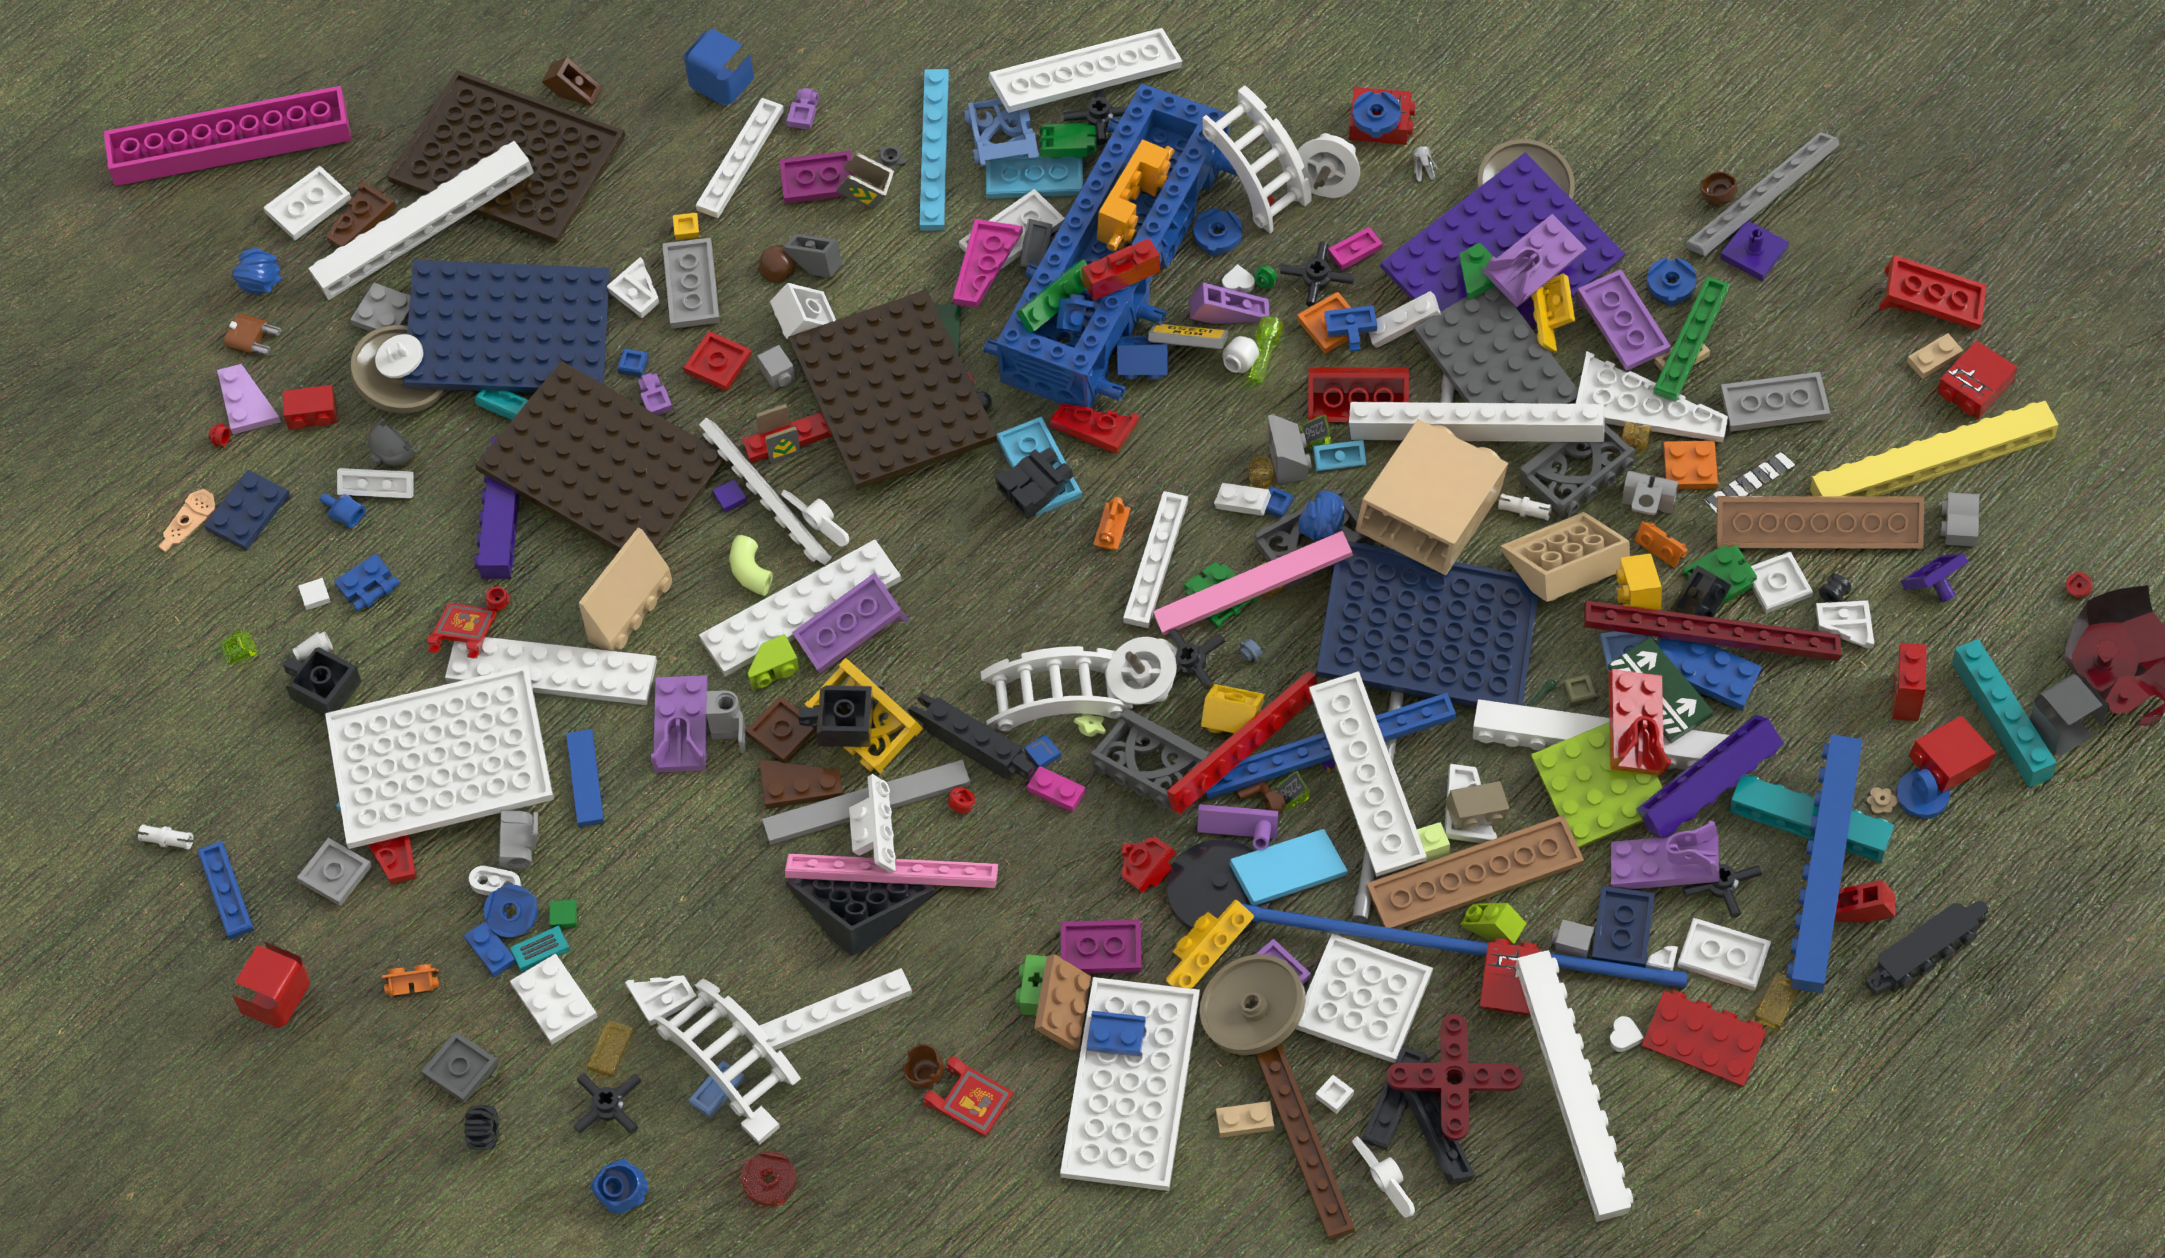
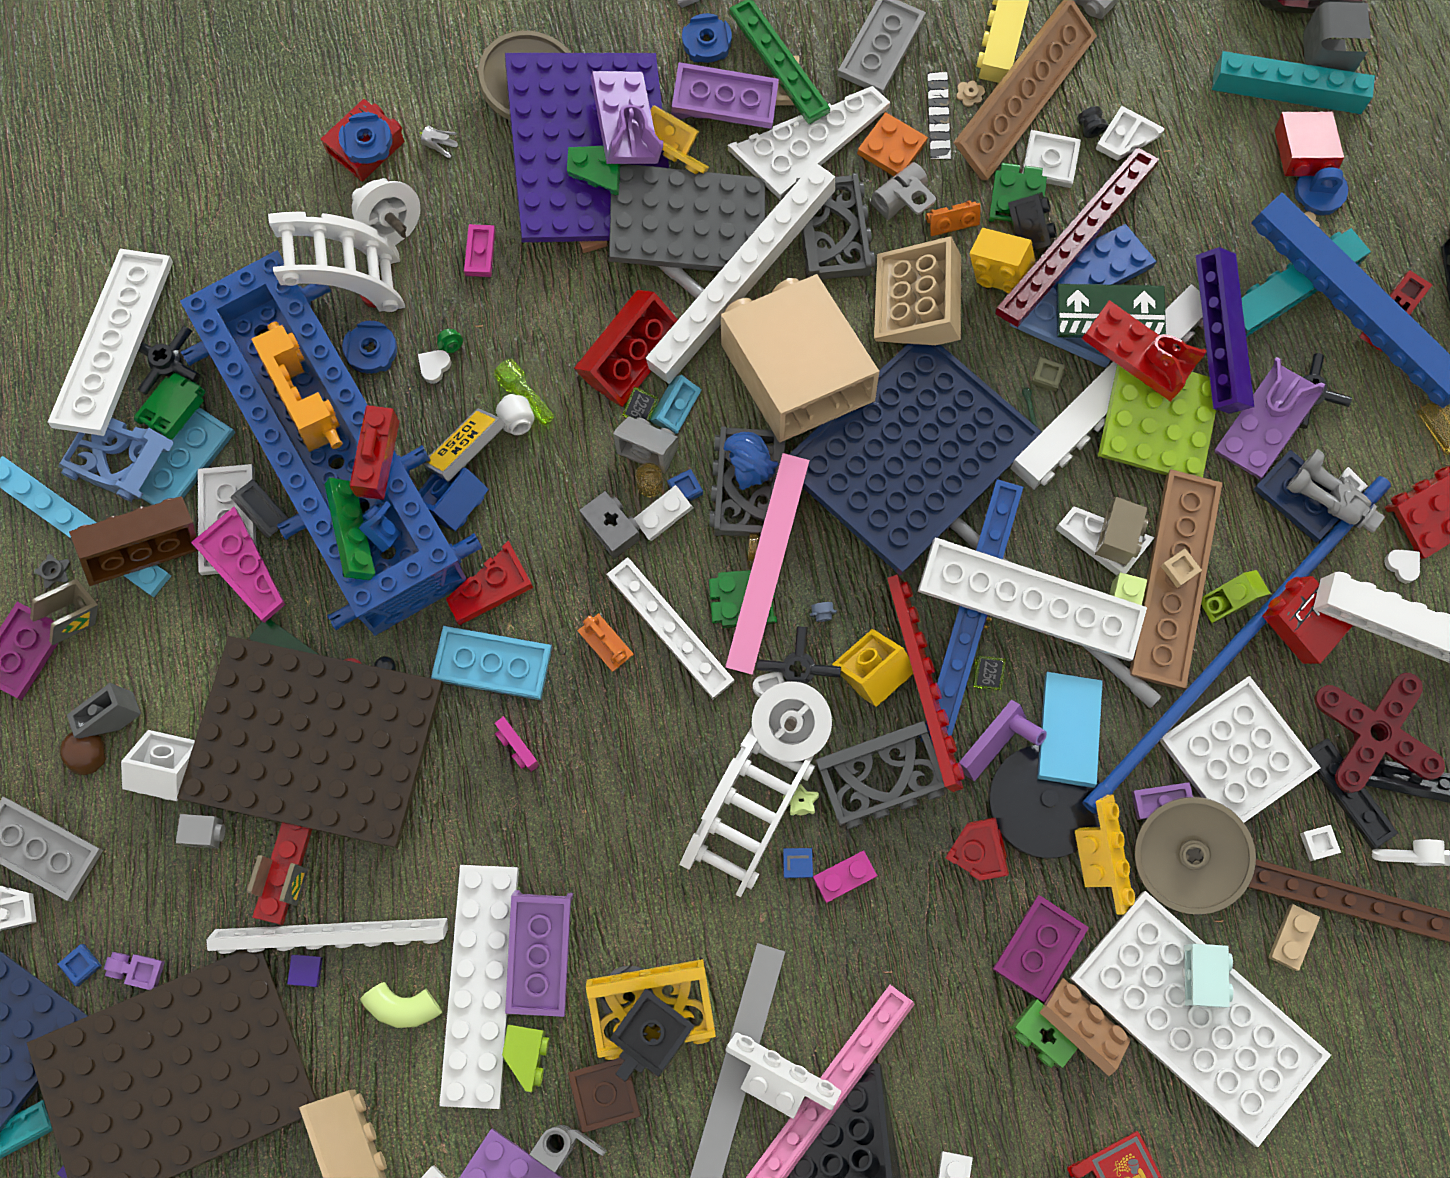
camera: 60 degrees left, 15 degrees up
red plate [683,331,752,392] -> none
reddish brown wing [759,759,843,809] -> none
white piece [781,490,849,546] -> none
black hinge [907,693,1035,780] -> none
red tile [947,787,975,813] -> none
black hips [995,447,1073,520] -> none
blue plate [1087,1011,1146,1057] -> none
medium lavender slope [1189,283,1270,324] -> none
reddish brown plate [1236,782,1286,815] -> none
black bar [1280,242,1355,307] -> none
orange plate [1297,292,1361,354] -> none
blue plate [1324,305,1377,352] -> none
white plate [1369,291,1441,348] -> none
white pin [1498,493,1552,521] -> none
light grey brick [1551,920,1594,959] -> none
clear yellow wheel [1622,421,1651,451] -> none
white tile [1677,918,1771,991] -> none
red brick [1892,643,1927,721] -> none
dark purple tile [1901,553,1968,602] -> none
none -> reddish brown brick [69,496,198,587]
none -> dark pink plate [495,716,540,772]
none -> flat silver brick [579,491,640,559]
none -> tan plant [956,81,985,107]
none -> tan plate [1161,549,1202,588]
none -> light aqua brick [1184,944,1233,1008]
none -> light grey piece [1287,449,1385,533]

